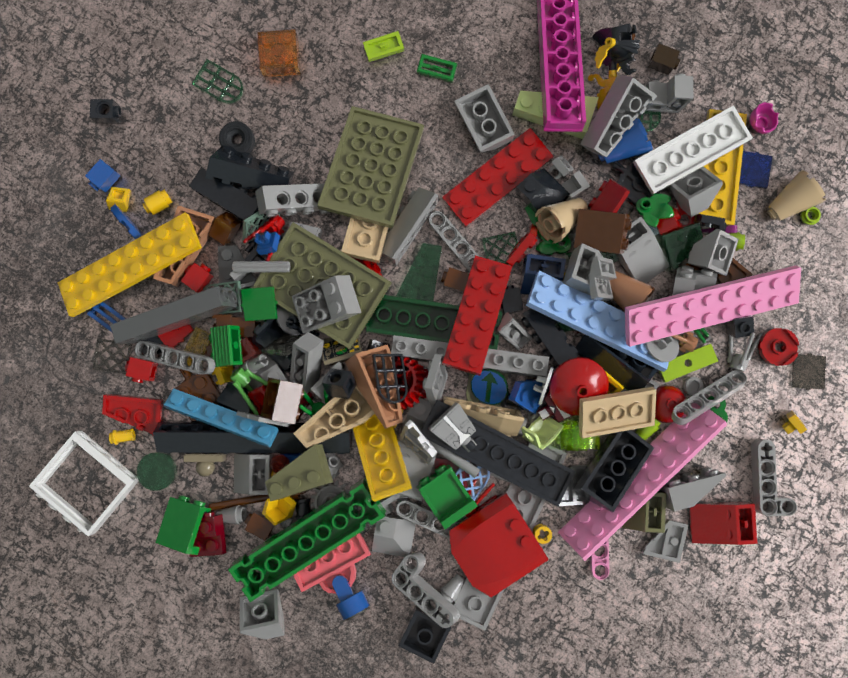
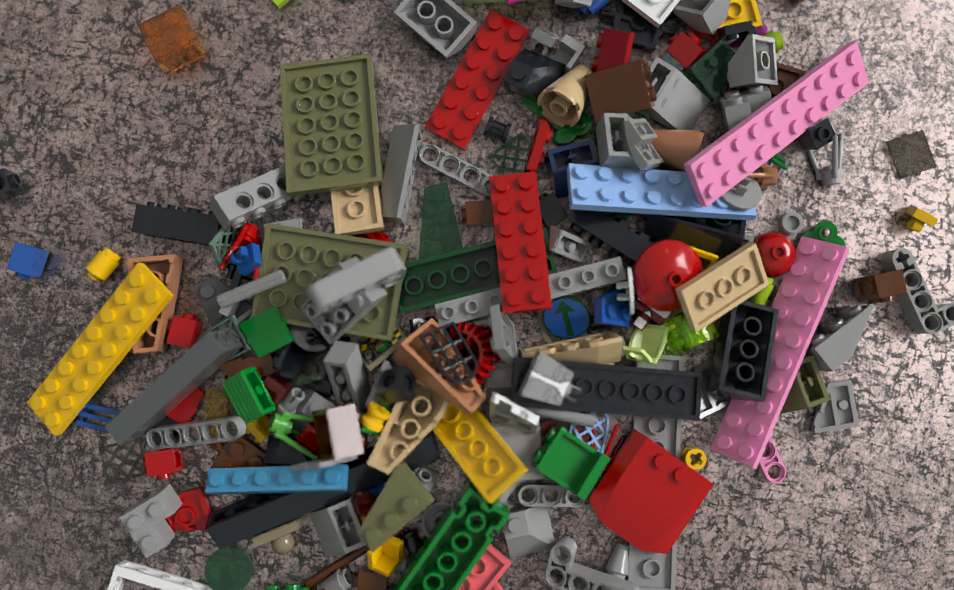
camera: 25 degrees left, 0 degrees up
yellow slope [106,187,131,212] -> none
yellow pin [109,428,136,445] -> none
blue tile [110,204,144,239] -> none
clear green window [192,59,244,103] -> none
black wedge [205,146,294,190] -> none
reddish brown brick [208,211,242,246] -> none
black tyre [219,121,255,153] -> none
green plate [636,193,674,227] -> none
lime tile [659,344,718,383] -> none
light grey beam [671,370,747,425] -> none
red slope [689,501,758,545] -> none
red plate [757,328,799,366] -> none
none -> light grey brick [119,484,183,558]
none -> light grey beam [306,247,407,313]
none -> yellow wheel [360,402,391,432]
none -> black bush [483,116,512,144]
none -> reddish brown brick [853,269,908,304]

